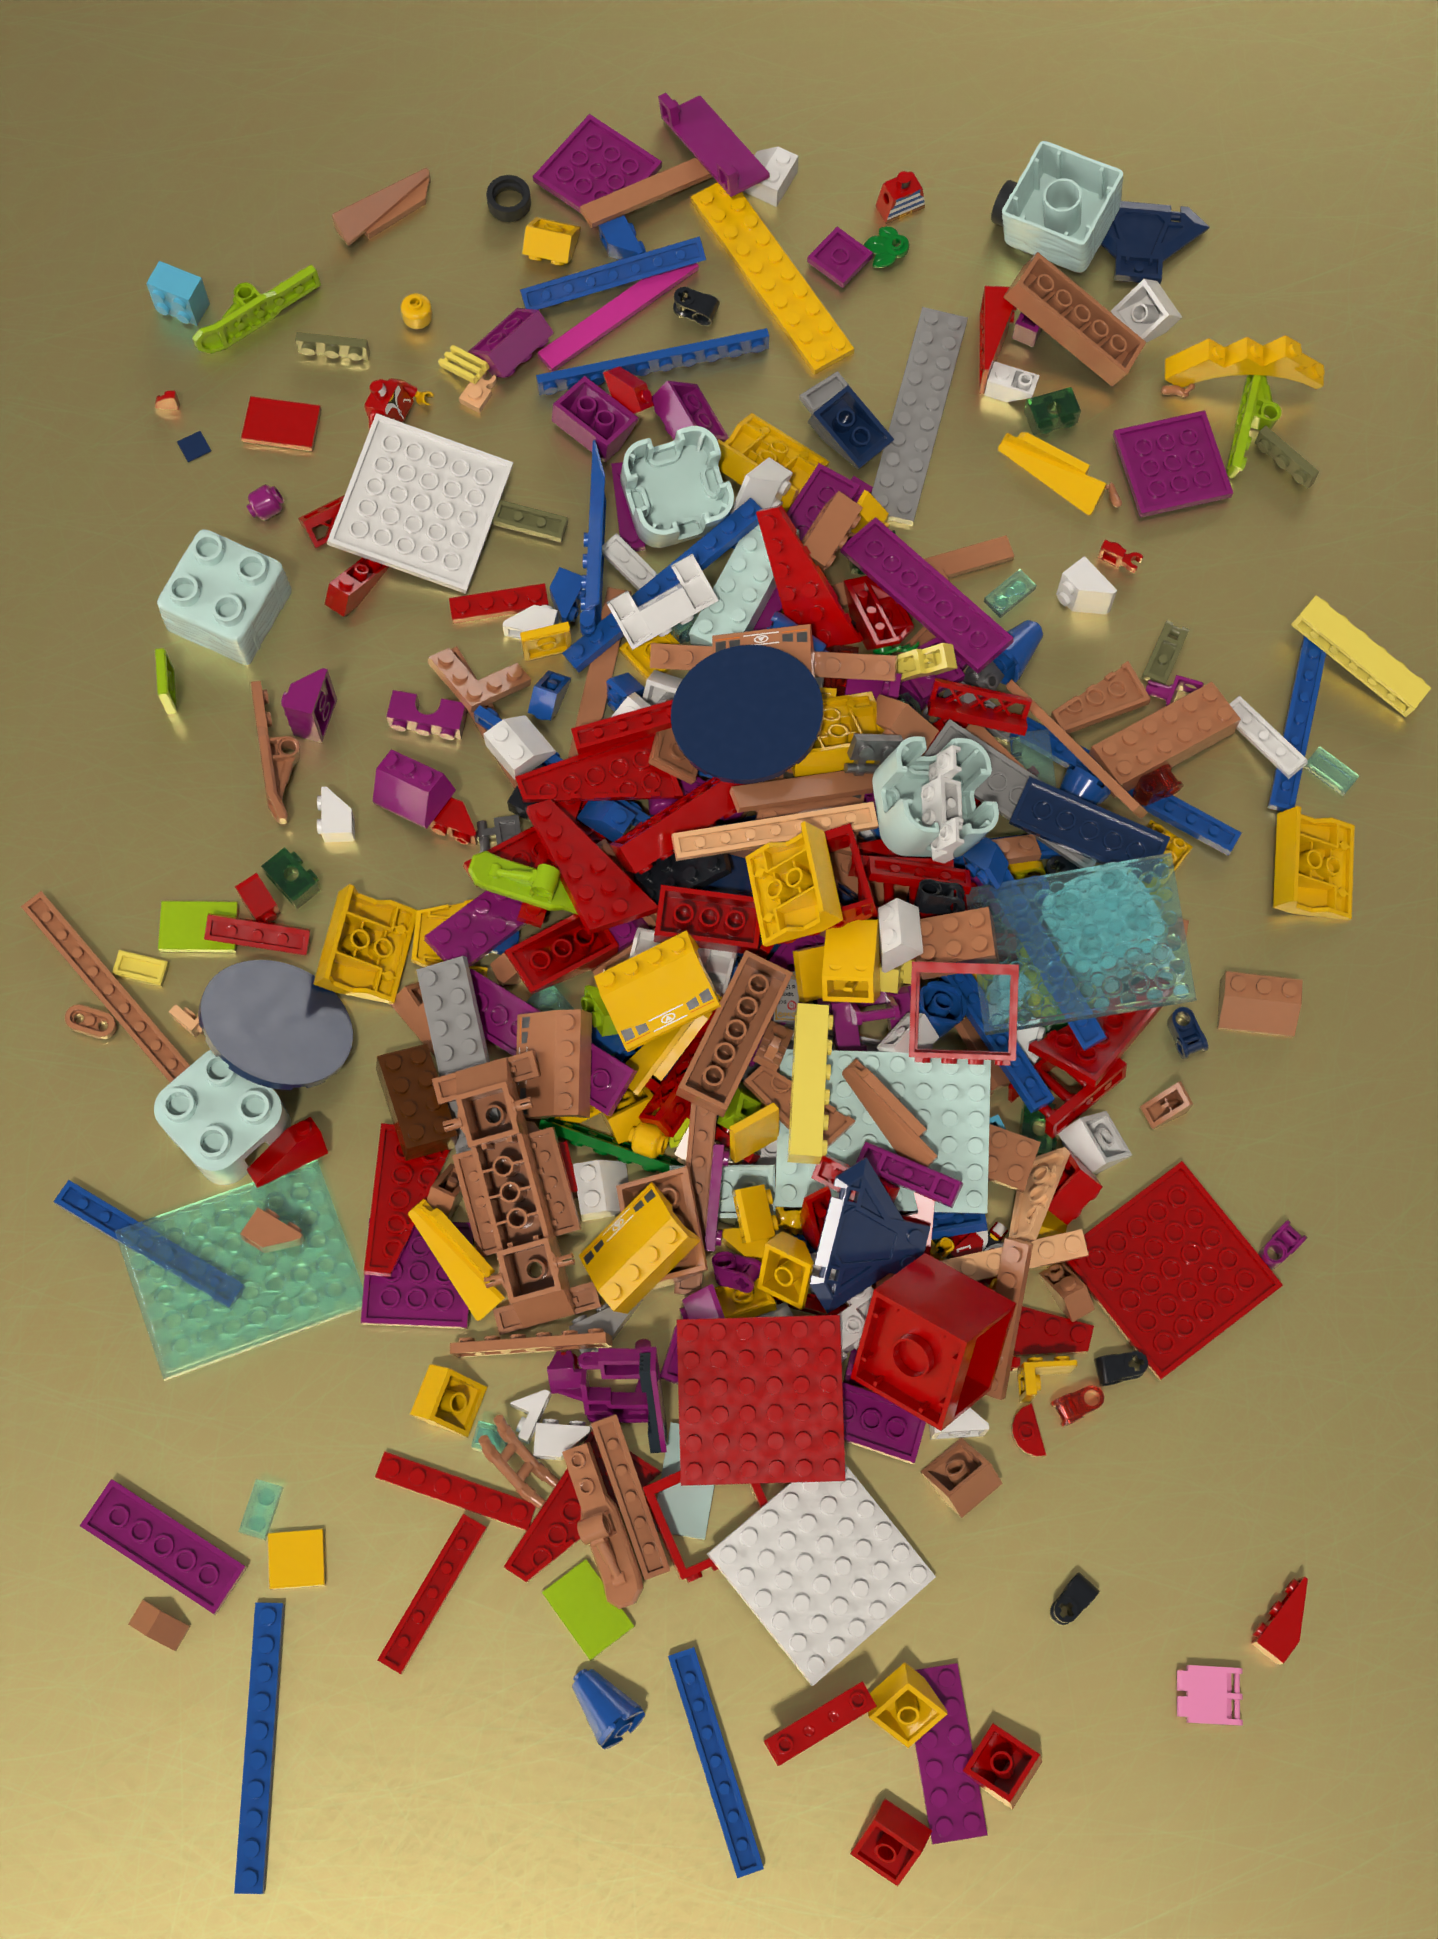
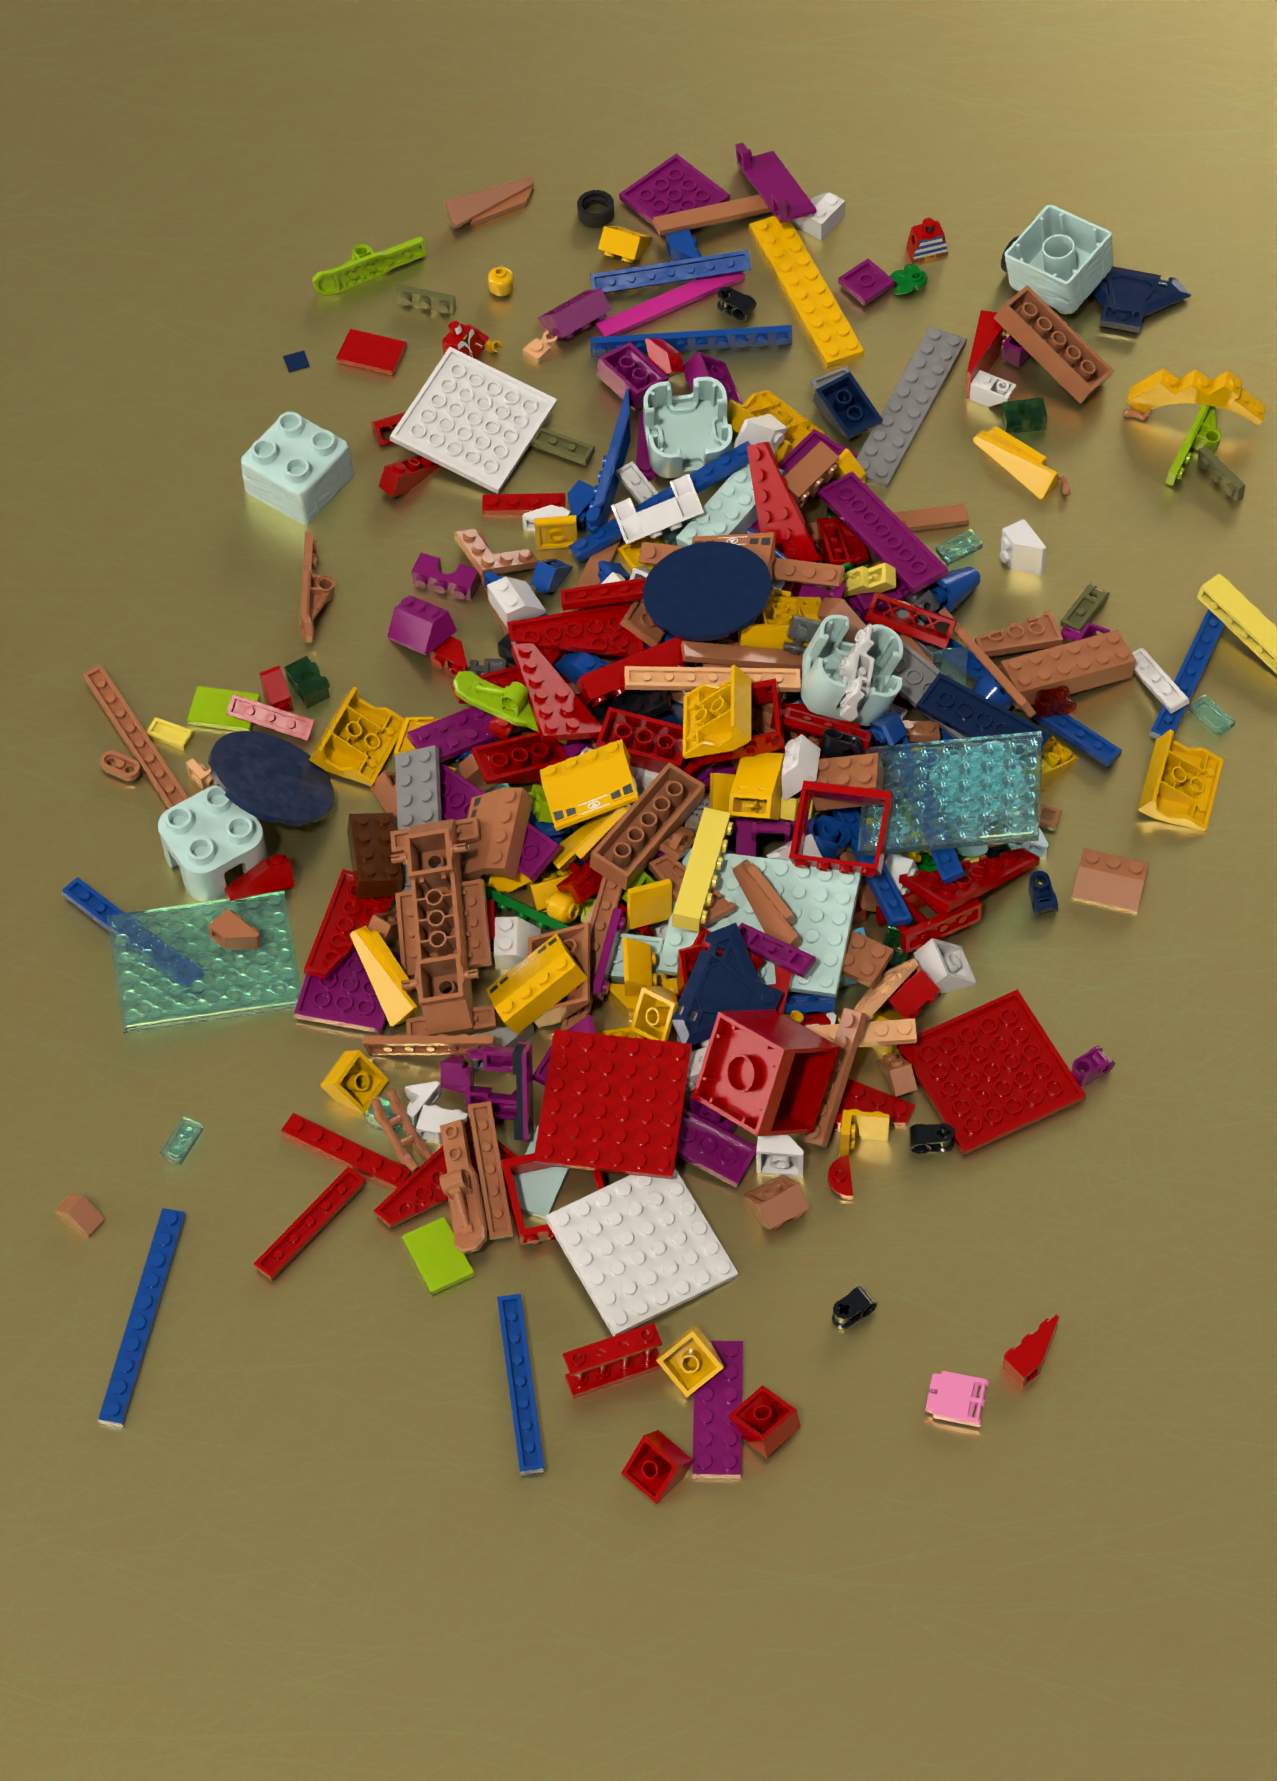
camera: 15 degrees right, 15 degrees down
magenta plate [80,1479,247,1615] -> none
medium azure brick [146,261,210,326] -> none
tile [155,390,180,410] -> none
lime tile [155,648,177,714] -> none
magenta head [247,484,284,521] -> none
yellow tile [268,1529,326,1590] -> none
magenta slope [281,668,337,743] -> none
white slope [317,787,355,842] -> none
light yellow tile [438,345,490,384] -> none
blue cone [572,1669,645,1750] -> none
magenta piece [712,1251,762,1293] -> none
clear red piece [1050,1385,1104,1428] -> none
red plate [1097,539,1143,573] -> none
white slope [1111,279,1182,343] -> none
magenta plate [1113,410,1233,518] -> none
nougat slope [1140,1081,1193,1129] -> none

